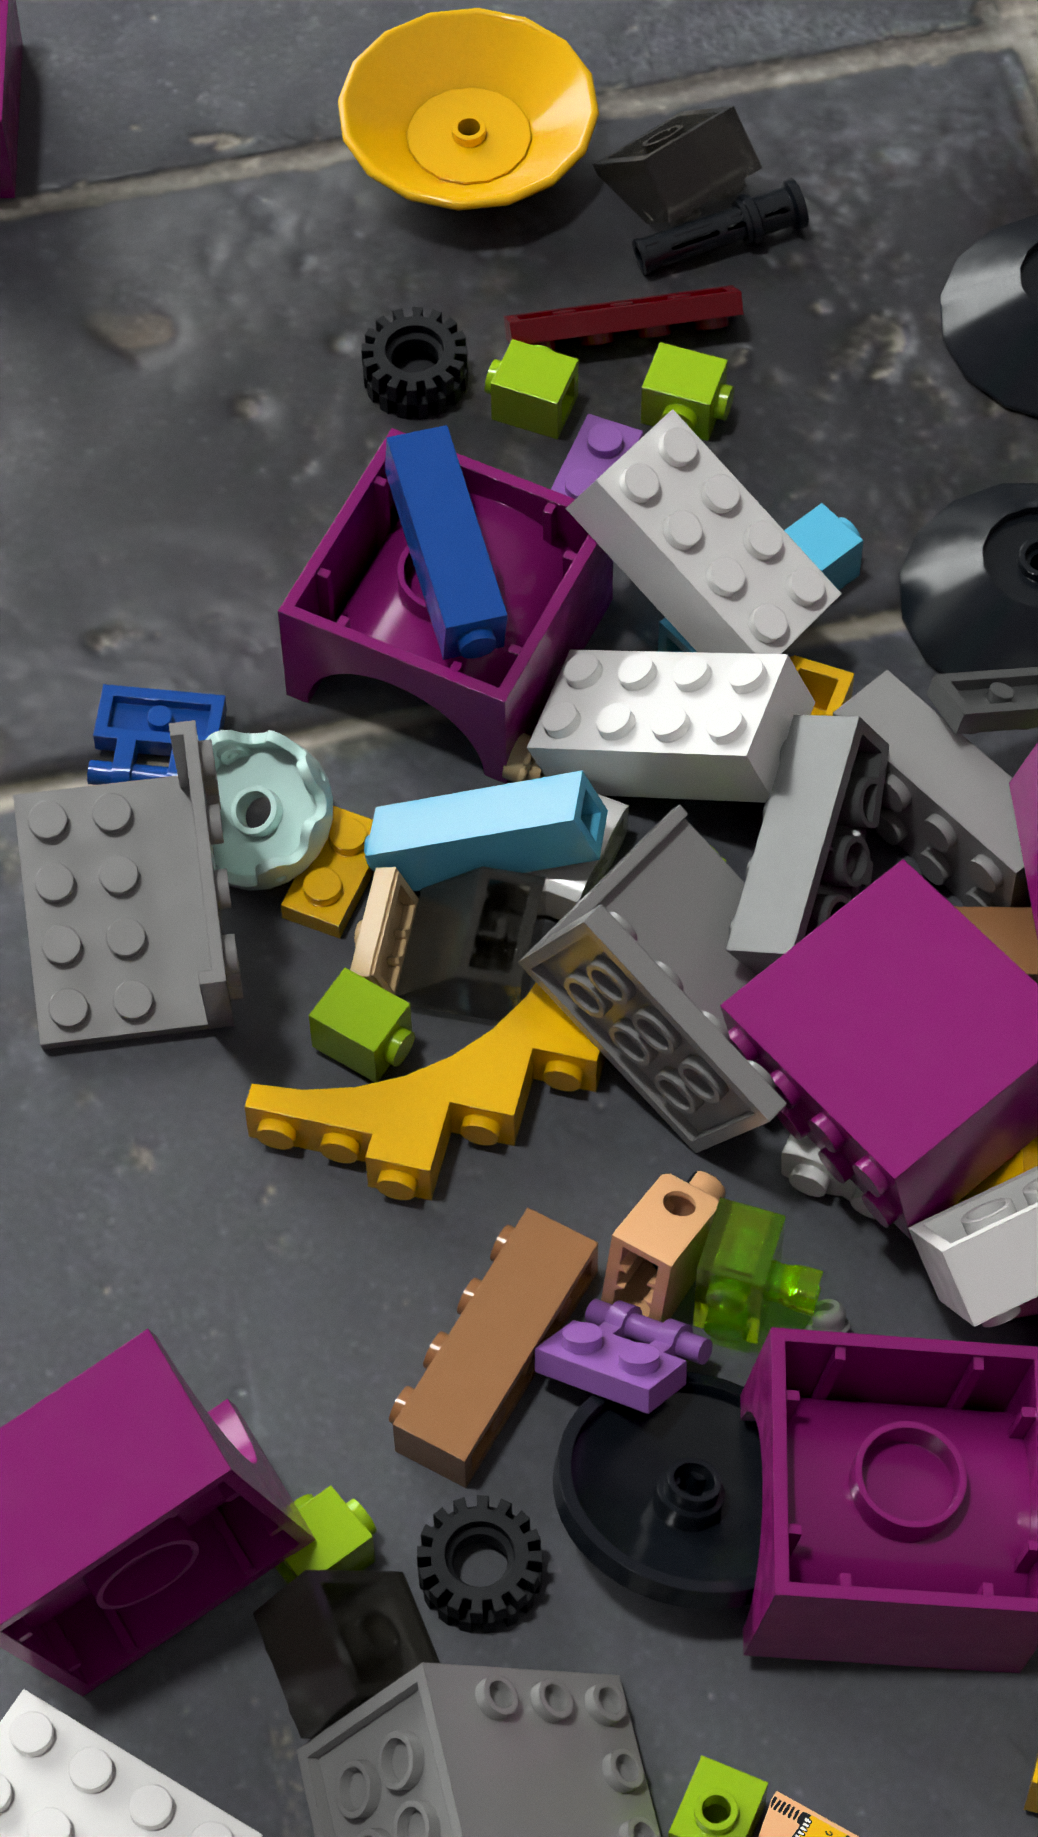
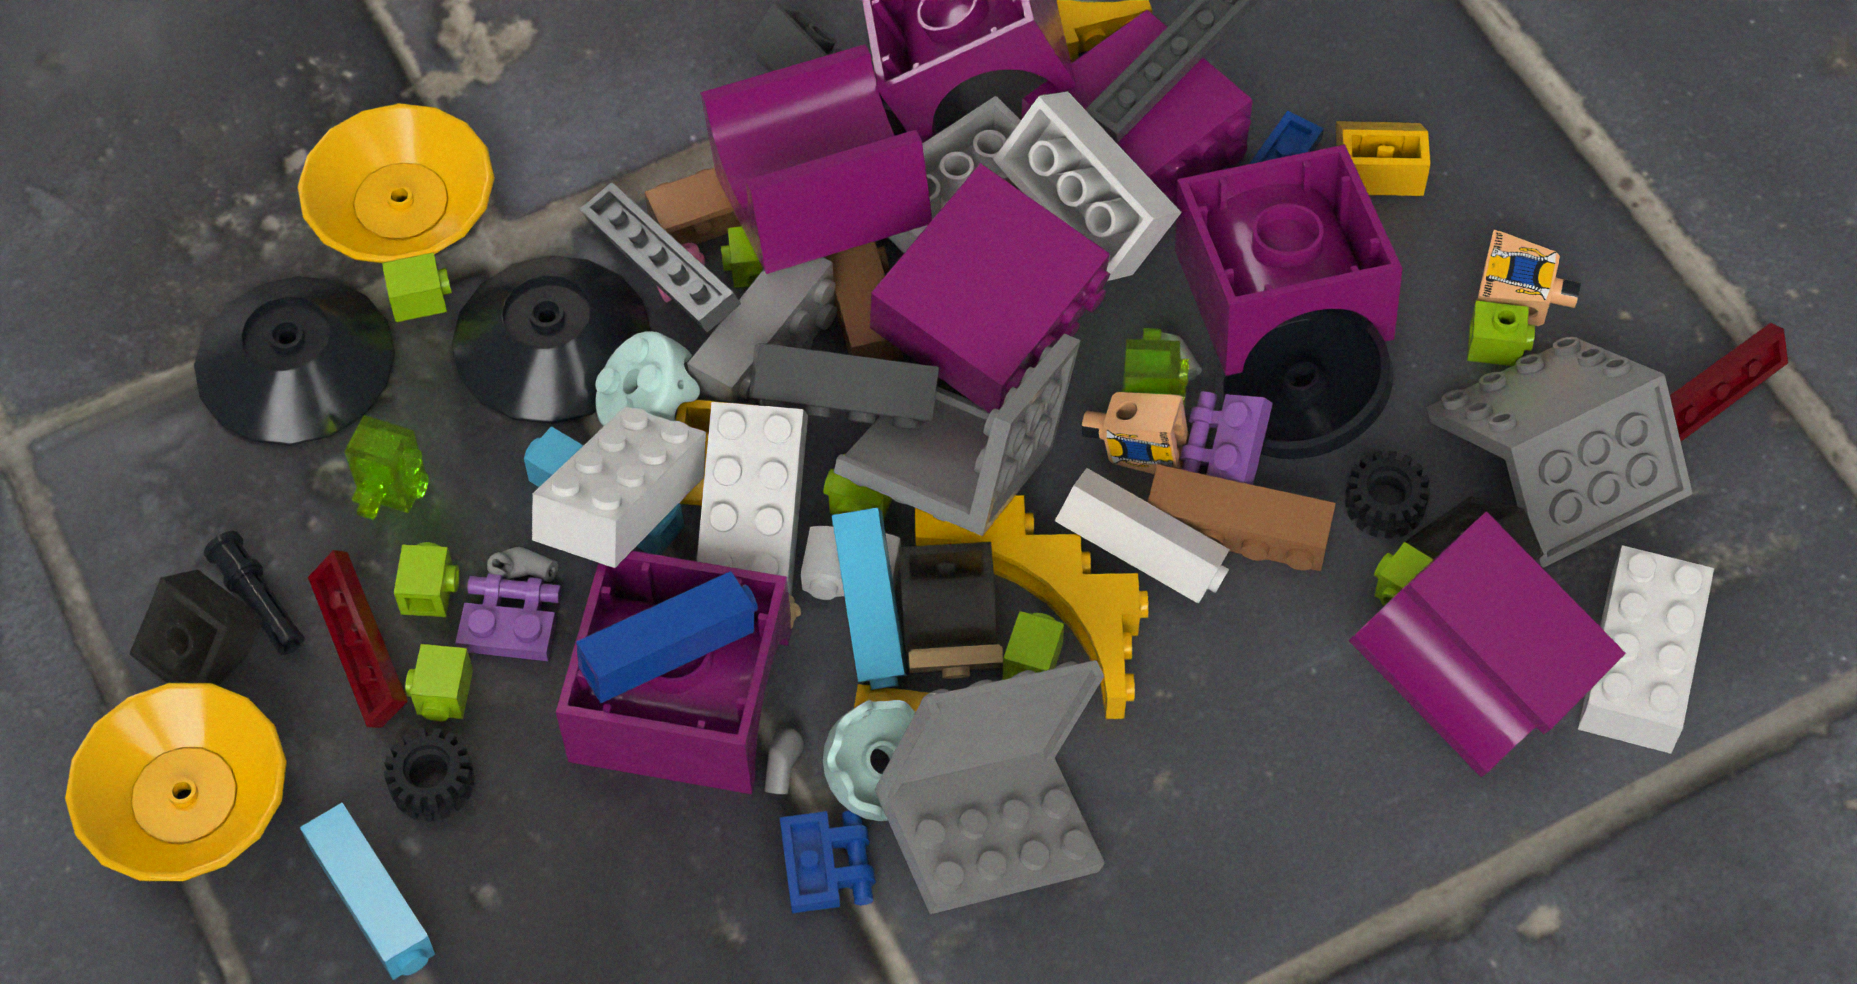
camera: 105 degrees left, 0 degrees up
none -> medium azure brick [300,803,435,980]
none -> clear neon green brick [344,415,429,520]
none -> light aqua plate [595,331,700,427]
none -> light grey arm [765,728,804,794]
none -> white brick [1055,468,1230,604]

